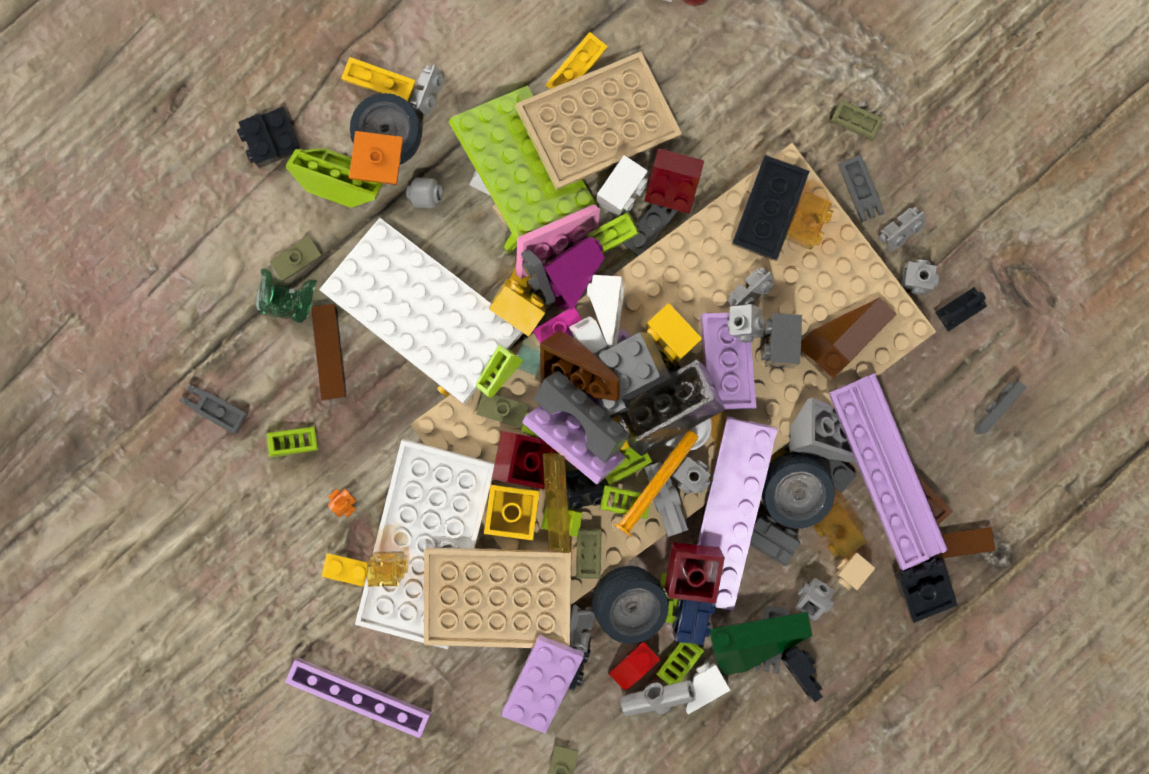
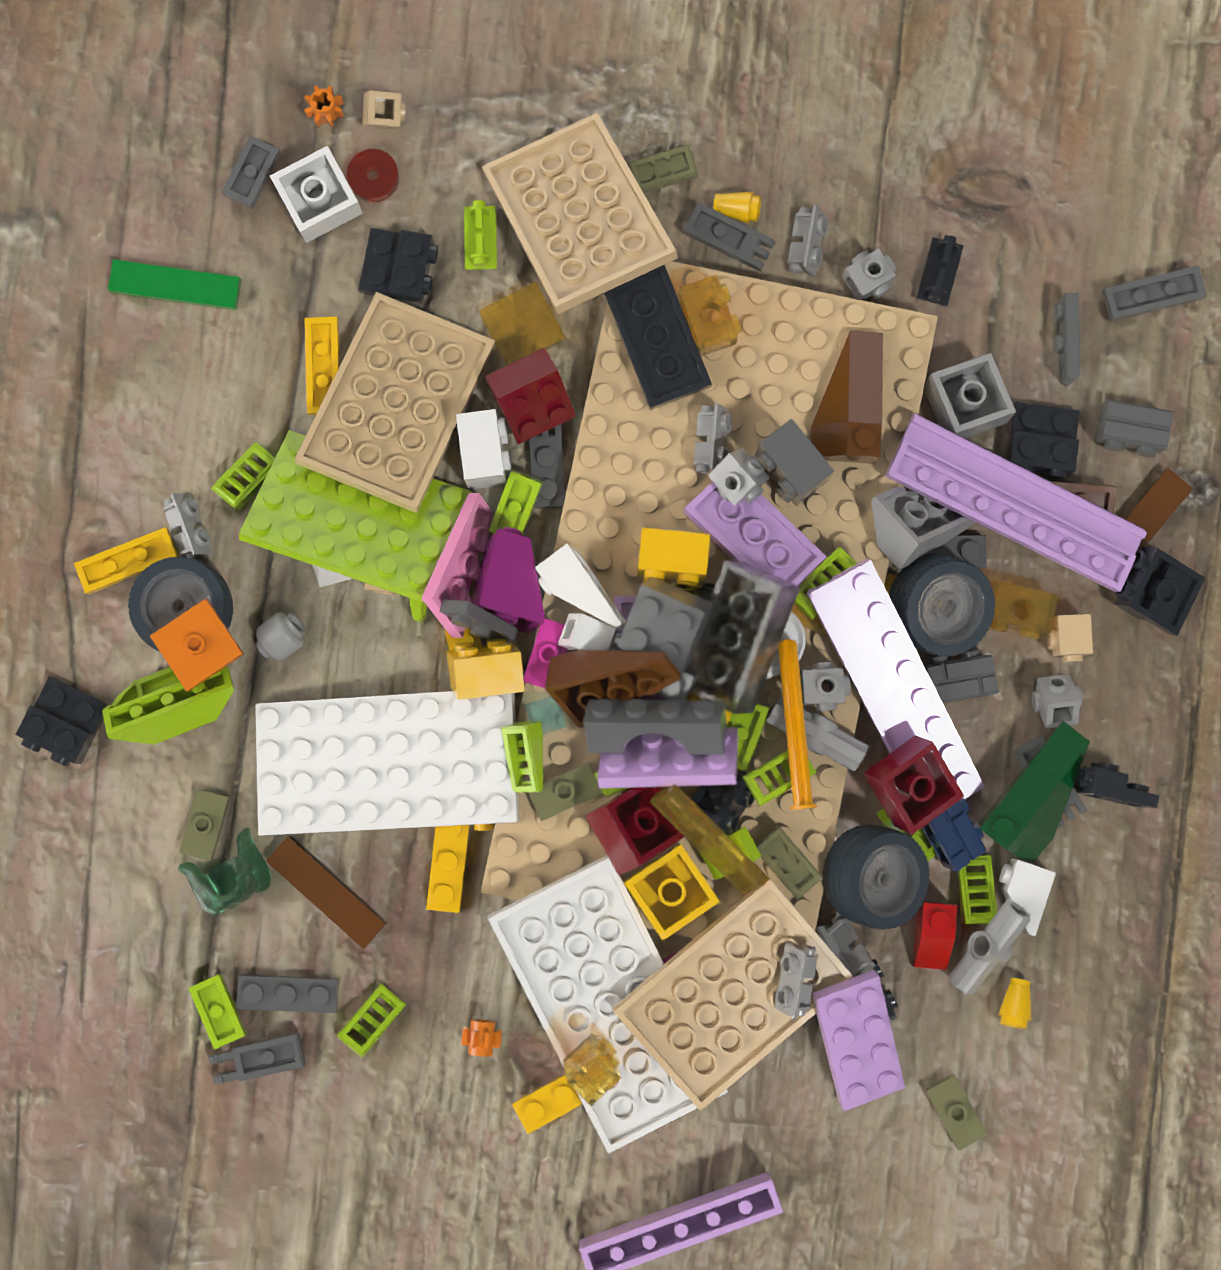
camera: 40 degrees left, 0 degrees up
none -> lime plate [188,973,247,1050]
none -> lime slope [211,442,275,512]
none -> dark grey plate [236,975,339,1013]
none -> black plate [358,228,439,304]
none -> yellow plate [426,825,470,913]
none -> lime hinge [464,200,497,270]
none -> clear yellow tile [479,281,566,365]
none -> tan plate [482,113,678,314]
none -> yellow cone [713,191,761,224]
none -> light grey hinge [775,942,818,1020]
none -> lime slope [788,547,857,620]
none -> light grey brick [924,353,1016,439]
none -> yellow cone [998,978,1032,1029]
none -> black plate [1006,402,1080,480]
none -> dark grey brick [1095,399,1173,457]
none -> dark grey plate [1102,265,1207,322]

